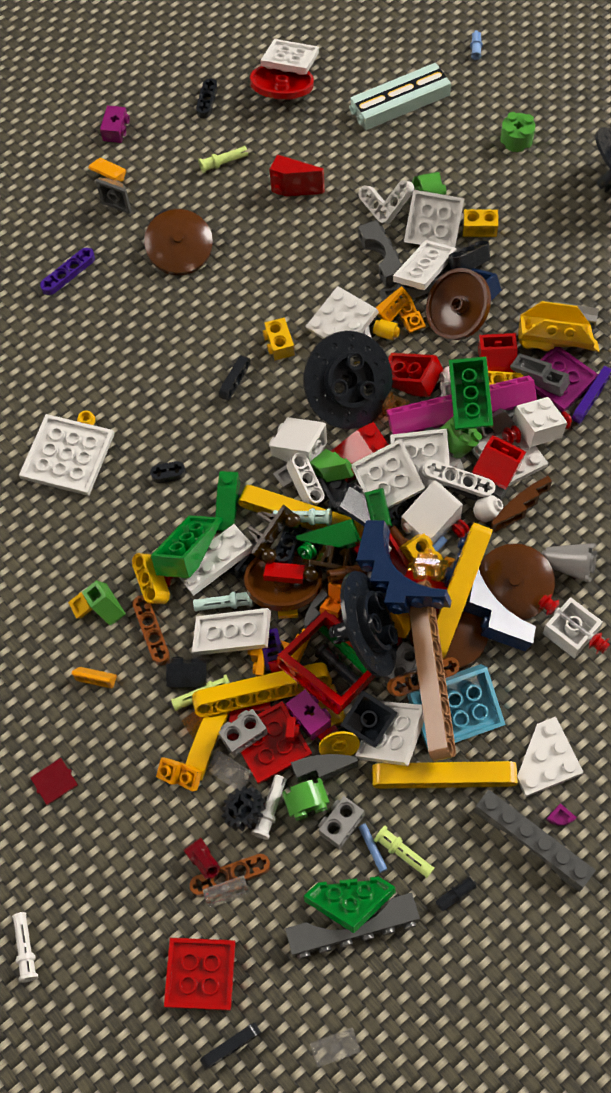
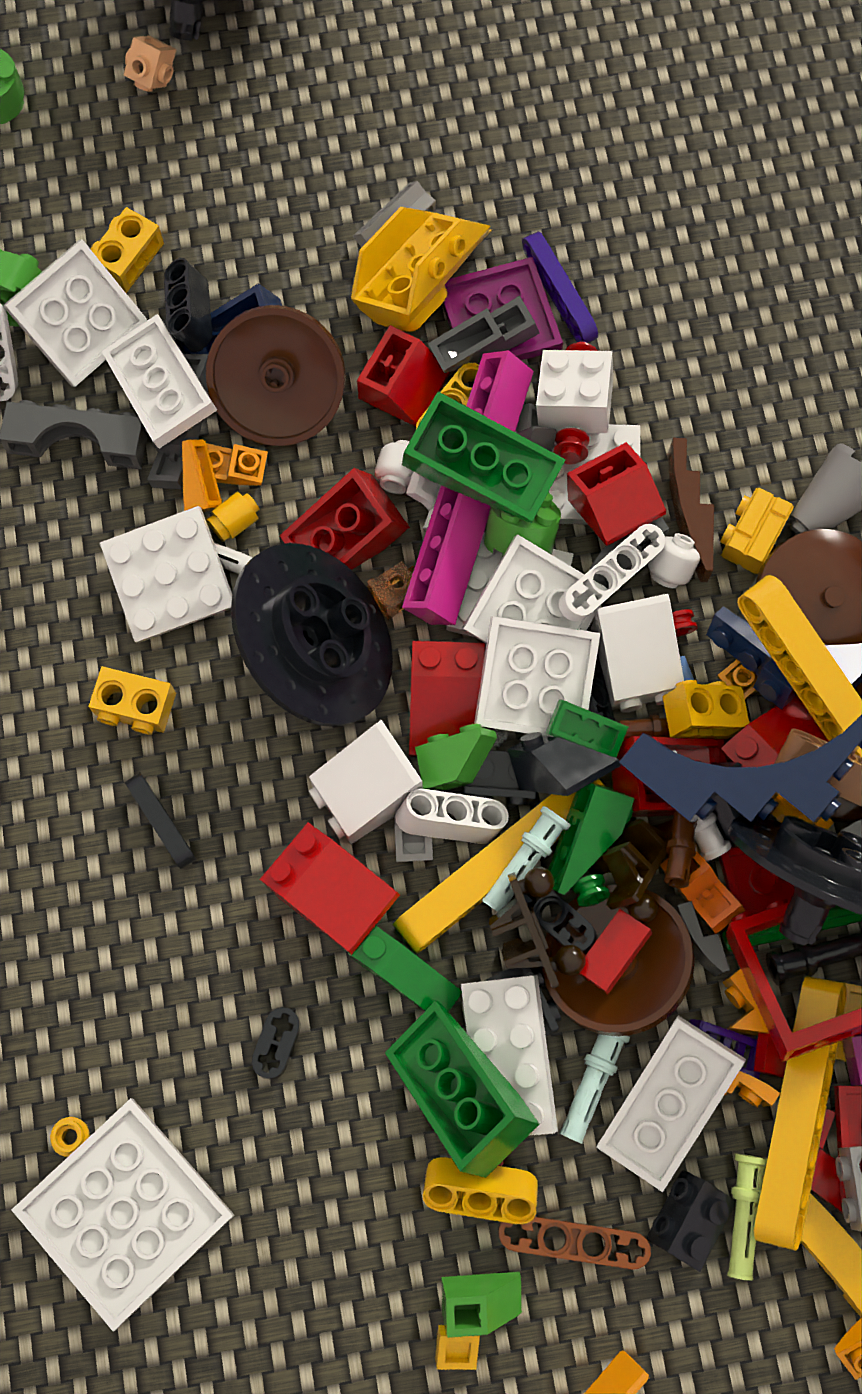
camera: 65 degrees left, 10 degrees up
clear orange slope [182,711,204,740] -> none
clear yellow hips [408,548,449,581] -> none
none -> light nougat brick [123,36,177,92]
none -> red slope [259,823,400,955]
none -> yellow brick [720,488,794,574]

